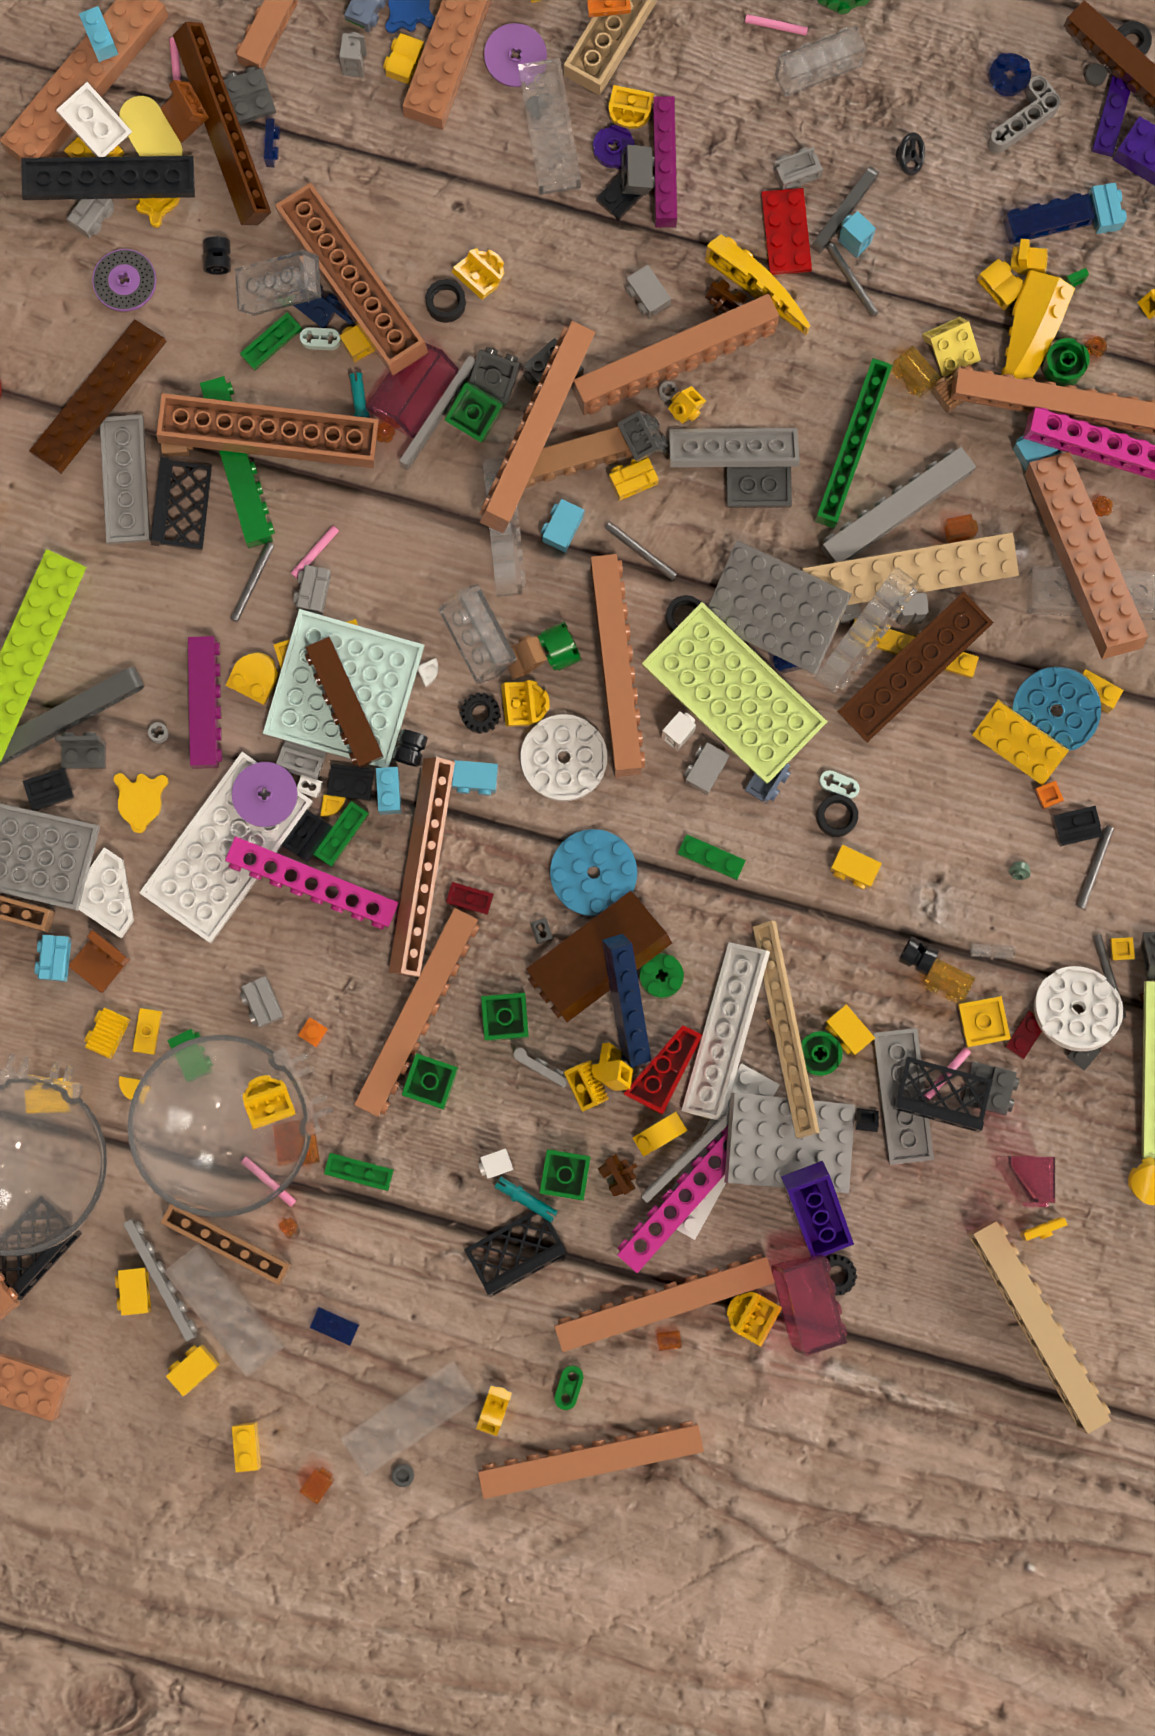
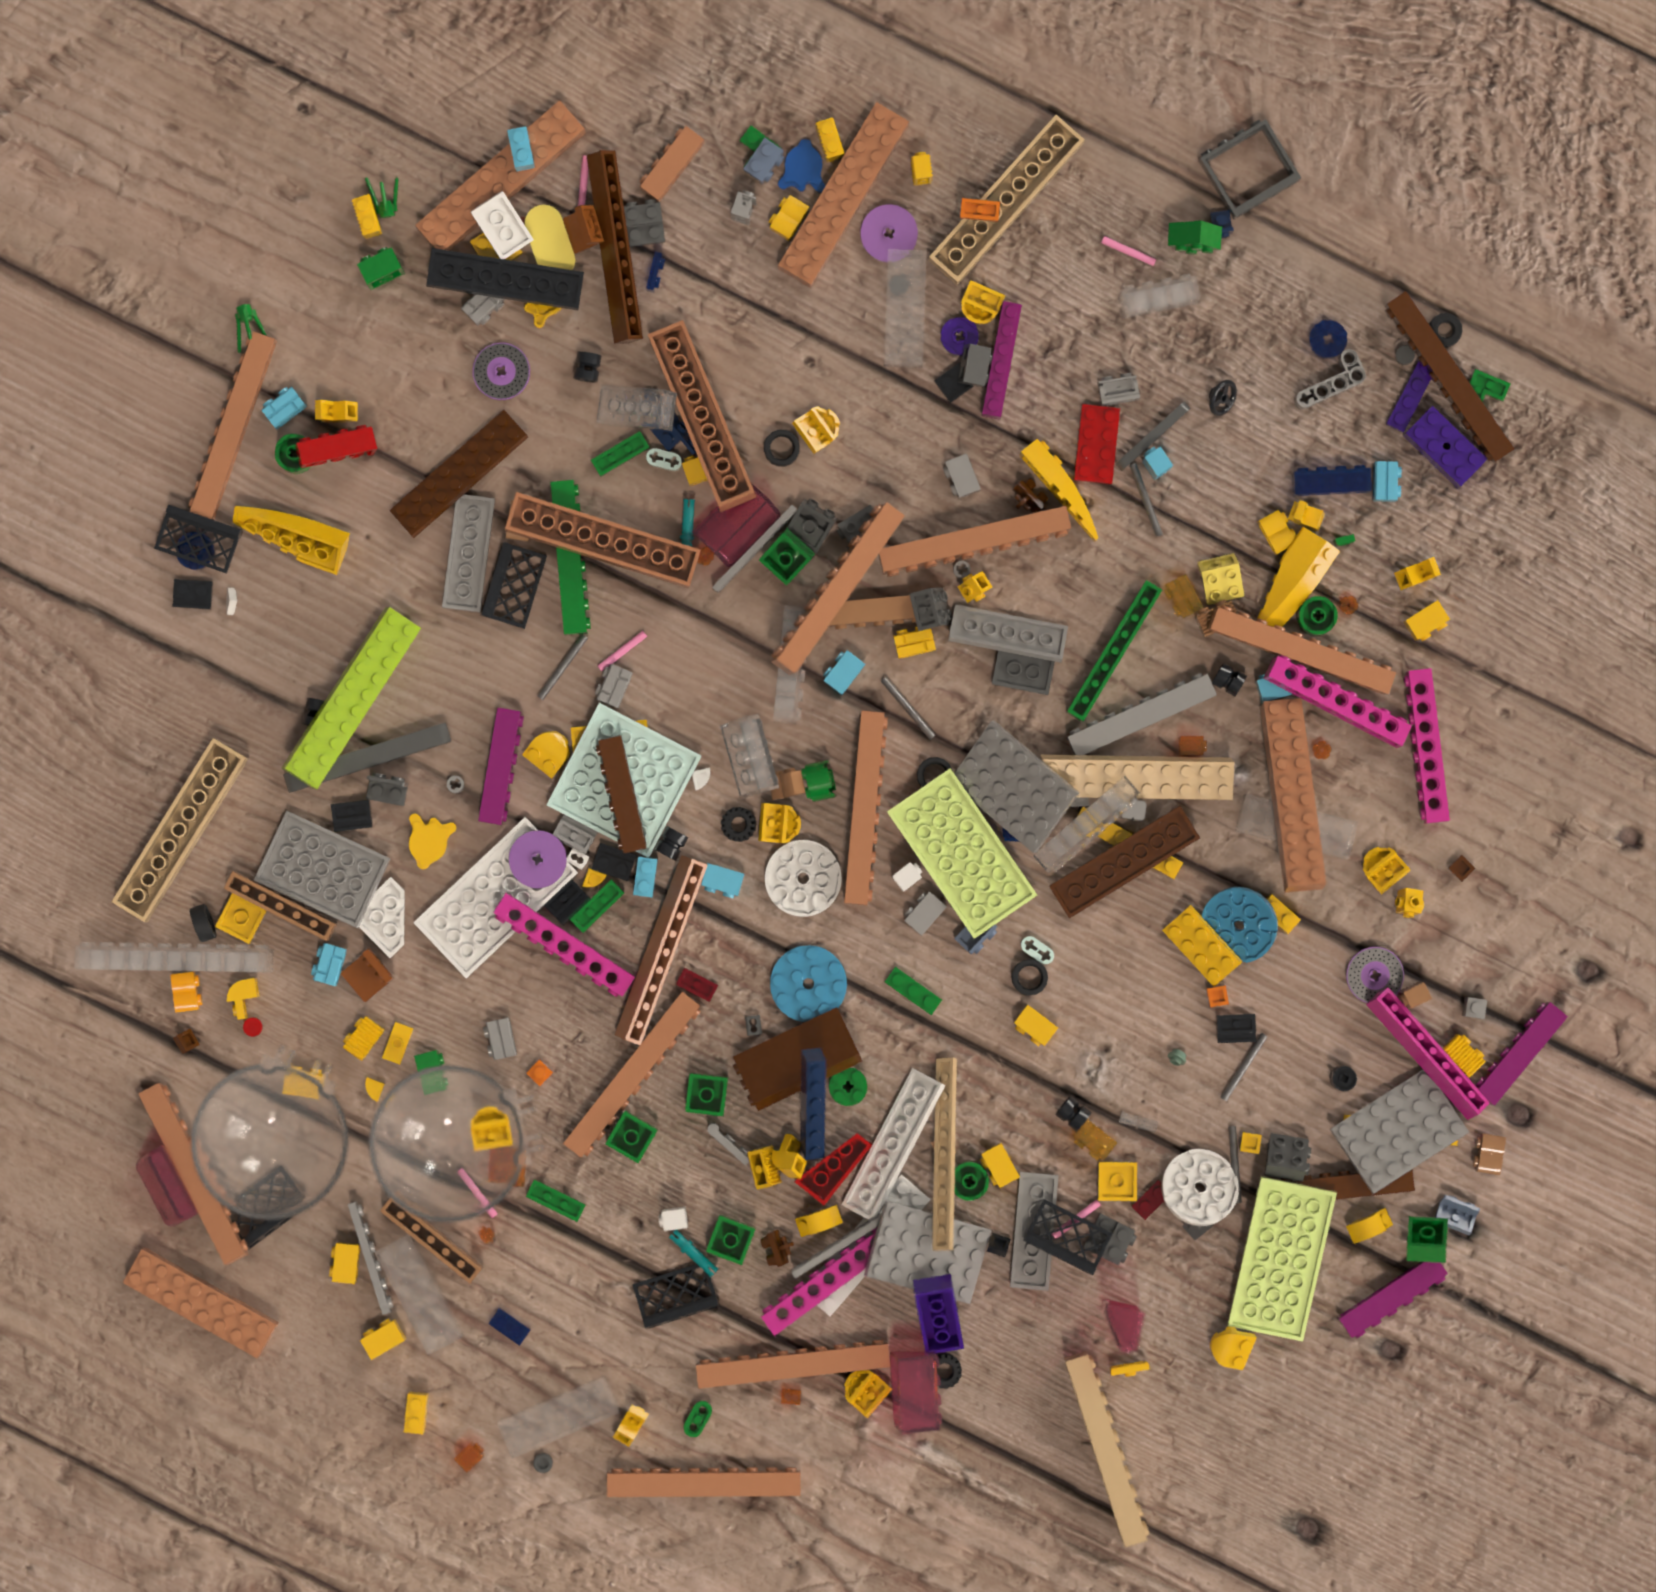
camera: 10 degrees right, 5 degrees up
none -> black wheel [1212,662,1247,697]

